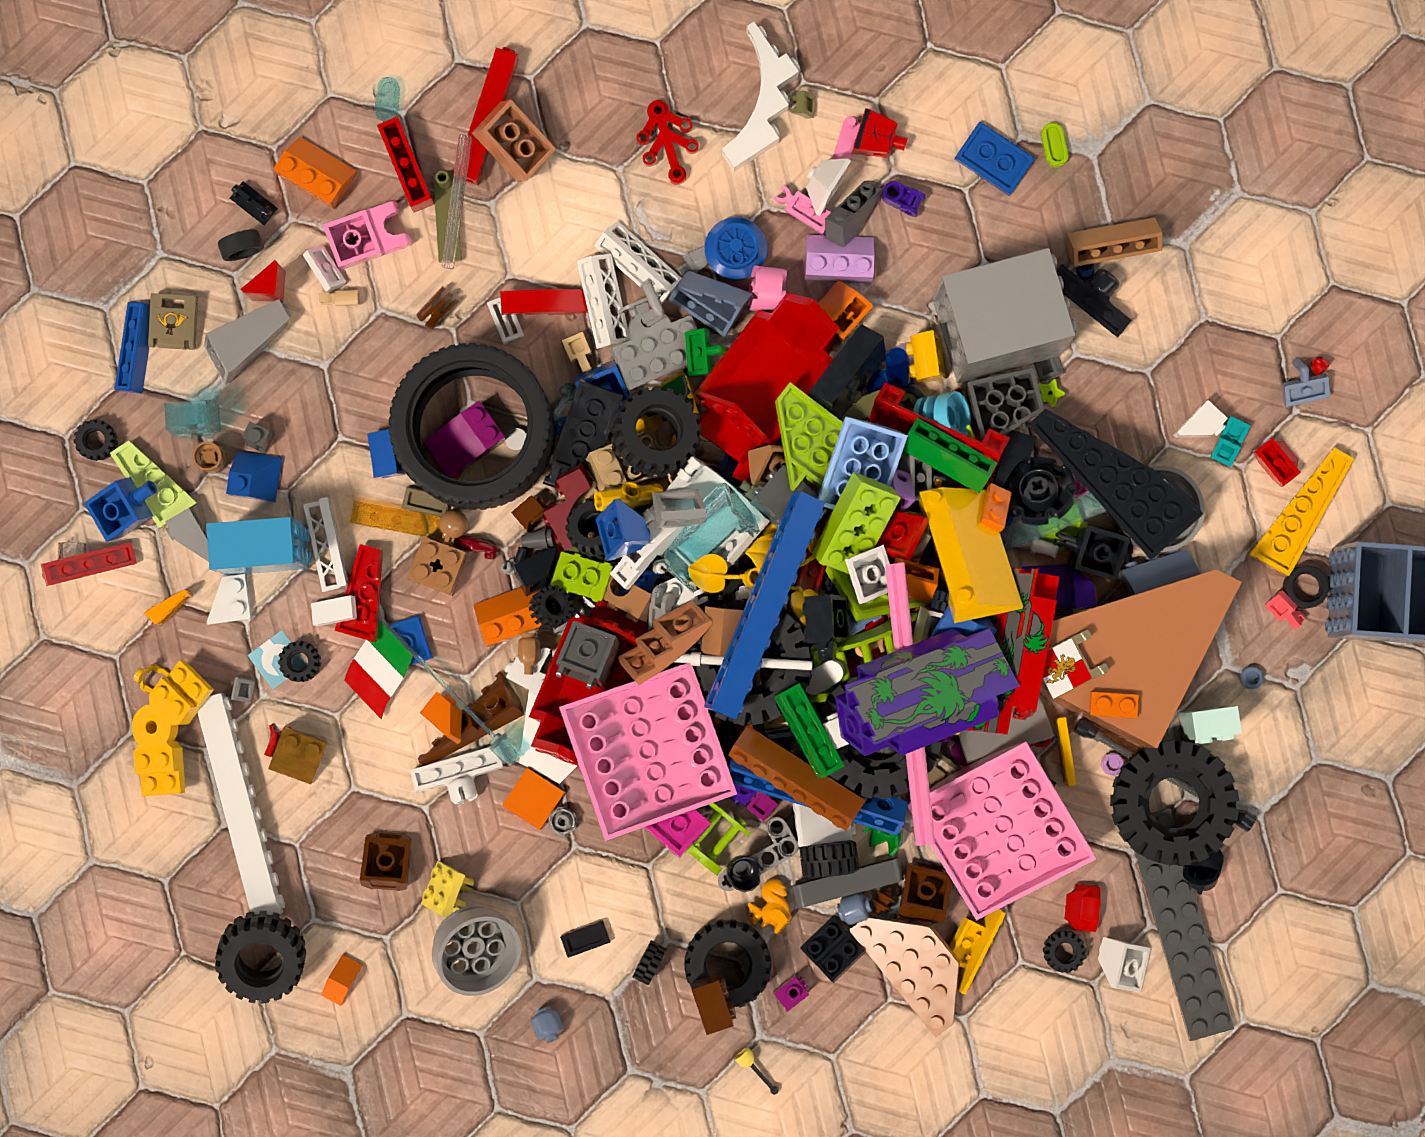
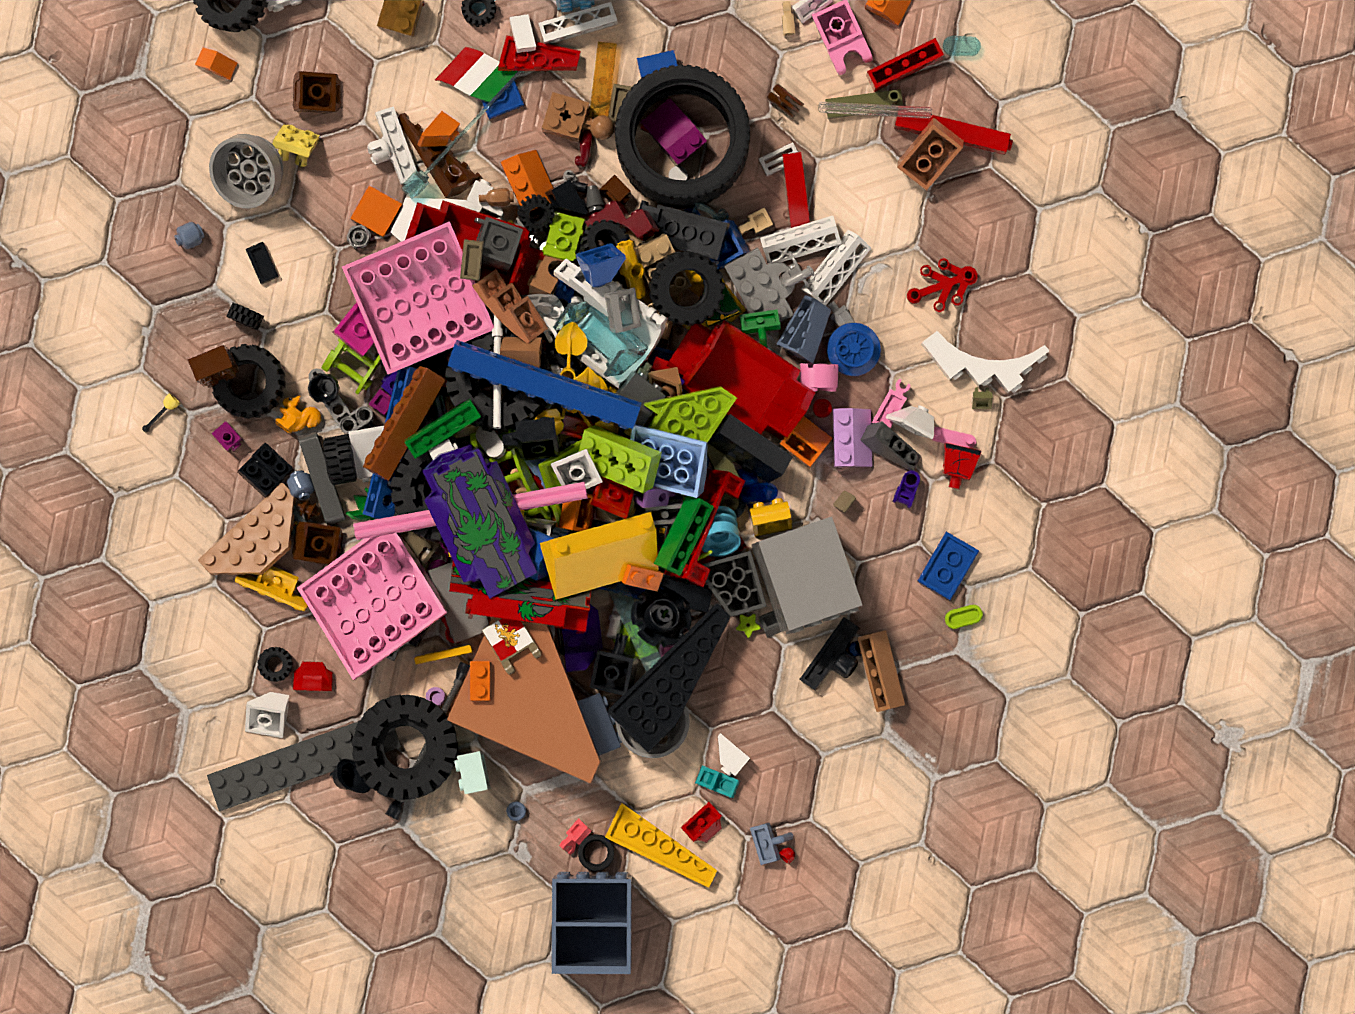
camera: 90 degrees right, 0 degrees up
none -> dark tan tile [460,239,484,281]
none -> red tile [813,399,832,418]
none -> dark tan slope [833,491,856,513]

